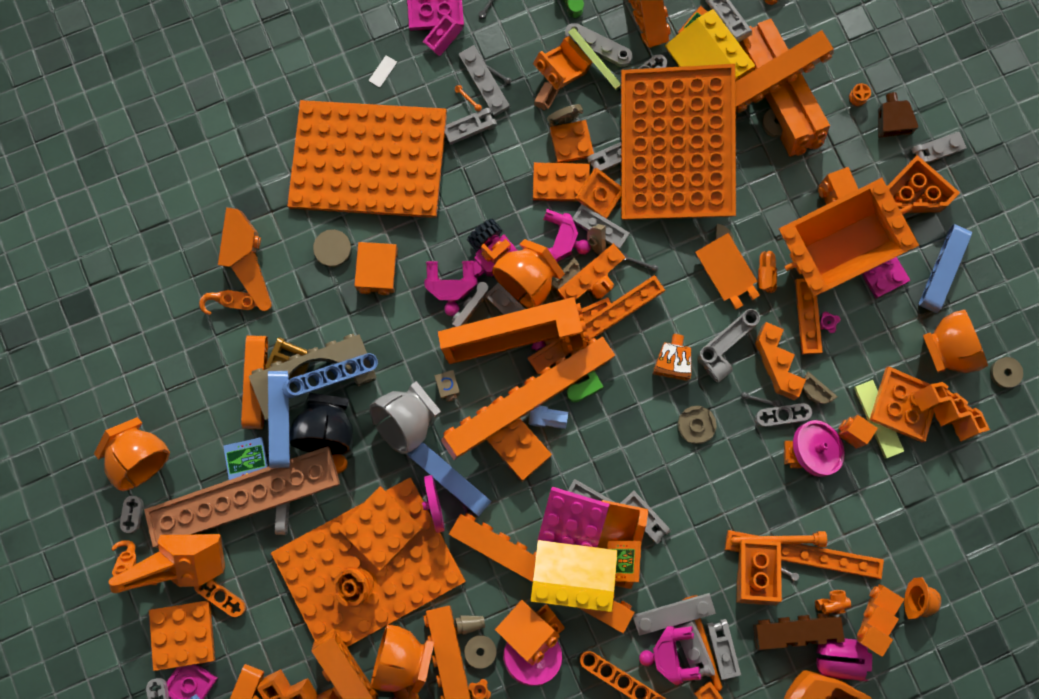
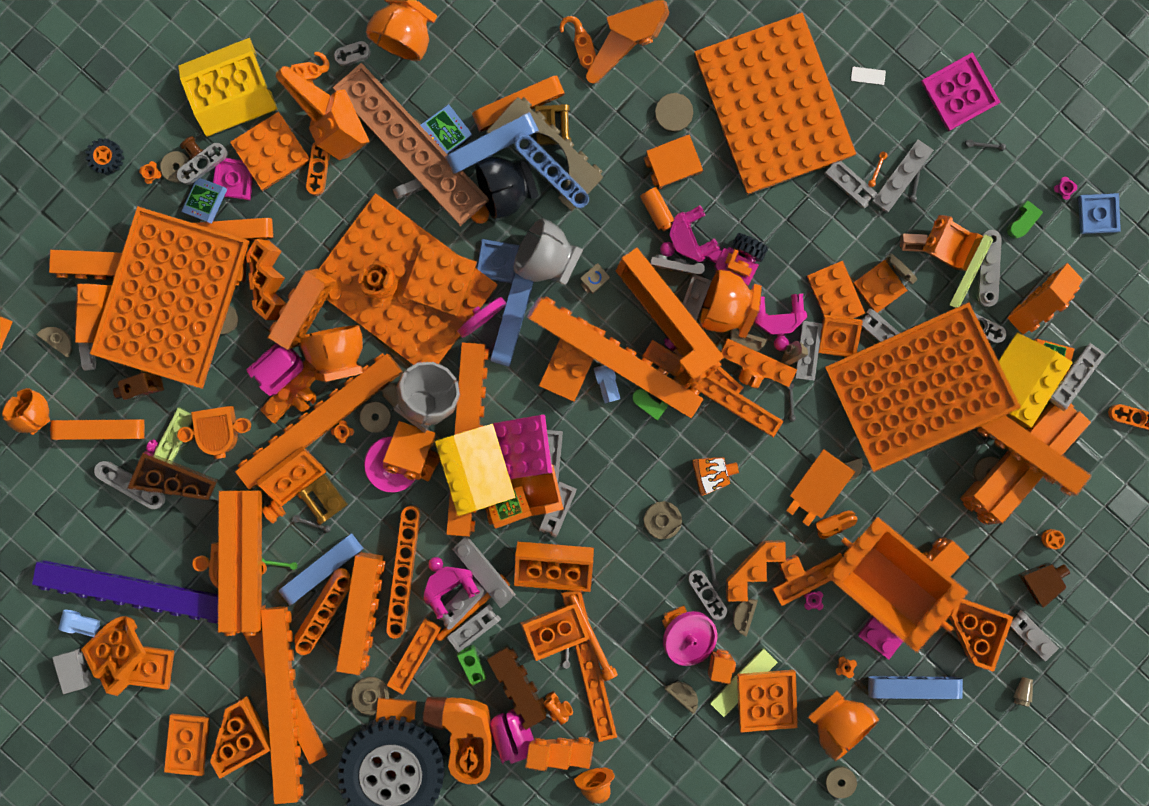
camera: 65 degrees right, 10 degrees up
dark pink slope [423,13,463,56] -> none
light grey piece [697,309,760,383] -> none
orange brick [913,382,990,441] -> none
none -> yellow slope [178,38,278,137]
none -> light grey plate [394,362,460,433]
none -> bright green leg [457,644,487,685]
none -> medium blue tile [477,239,520,283]
none -> orange slope [514,542,594,592]
none -> orange brick [640,187,674,231]
none -> dark tan plate [664,681,698,714]
none -> orange brick [778,554,806,582]
none -> orange plate [835,657,857,678]
none -> dark tan cone [1013,677,1033,707]

